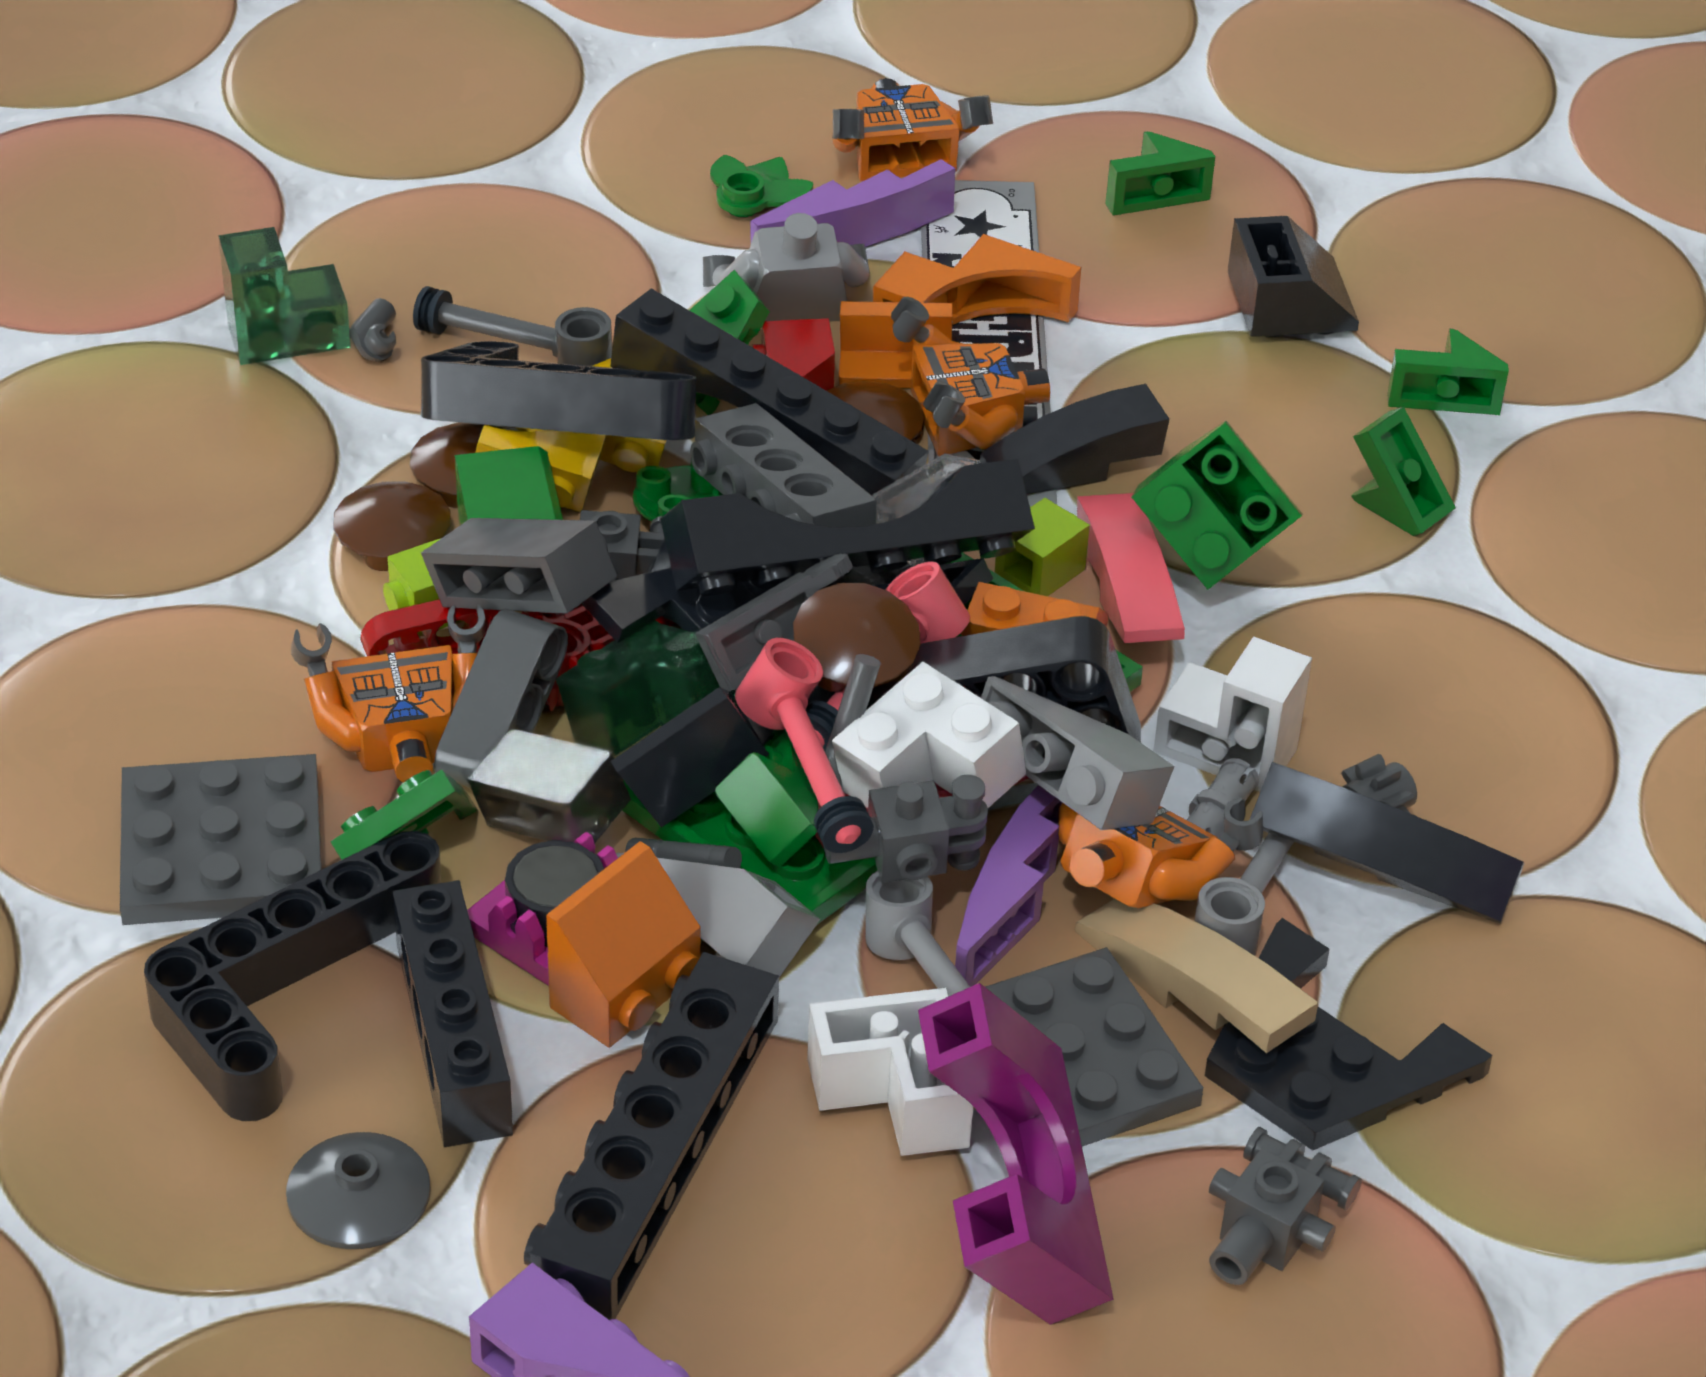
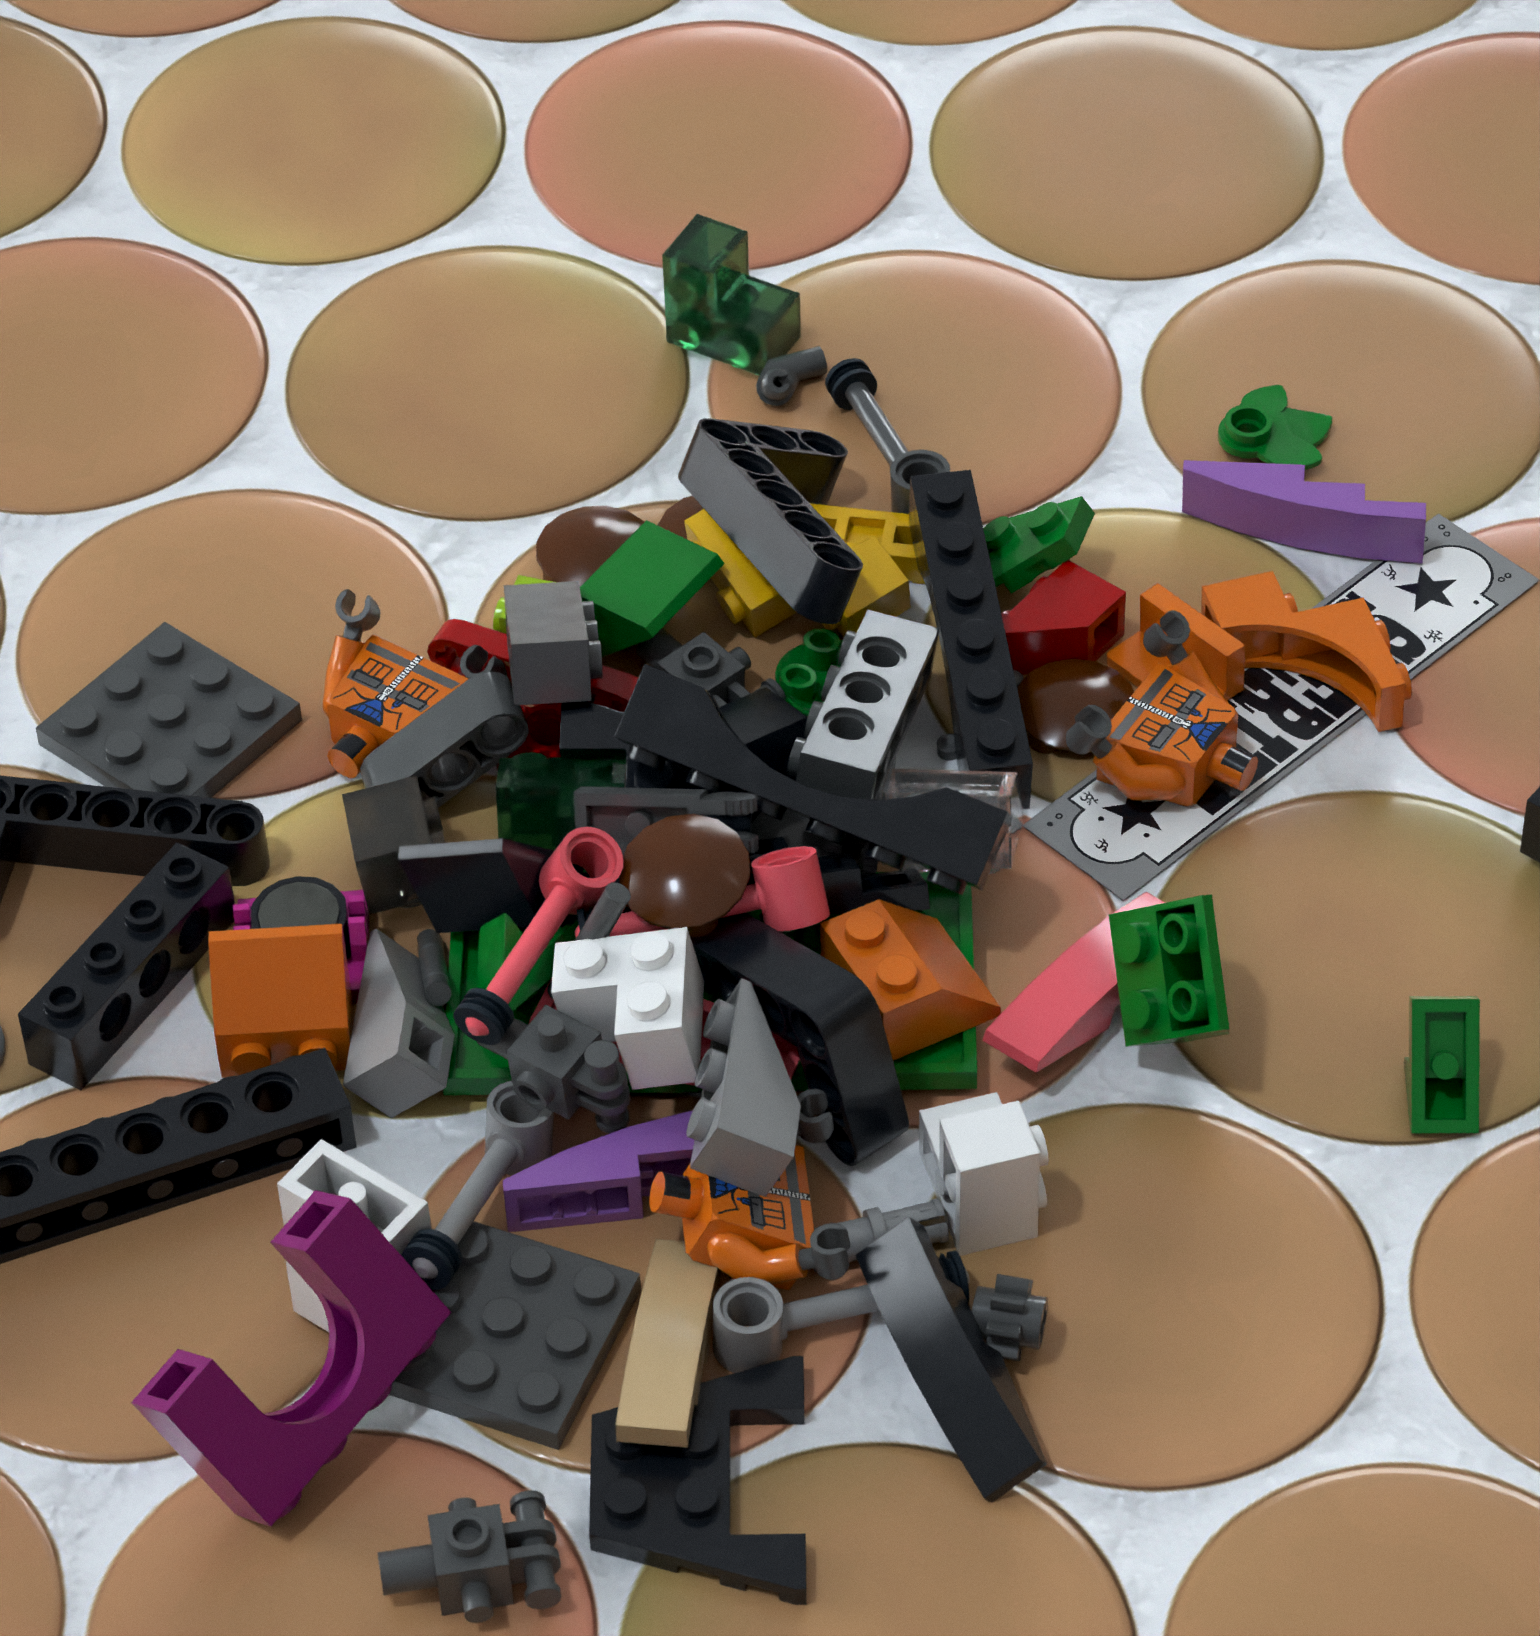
camera: 50 degrees right, 5 degrees up
green wing [330,769,478,860] -> none
light grey torso [703,213,870,322] -> none
orange torso [832,78,993,181] -> none
black slope [979,383,1170,494] -> none
lime brick [994,497,1090,596] -> none

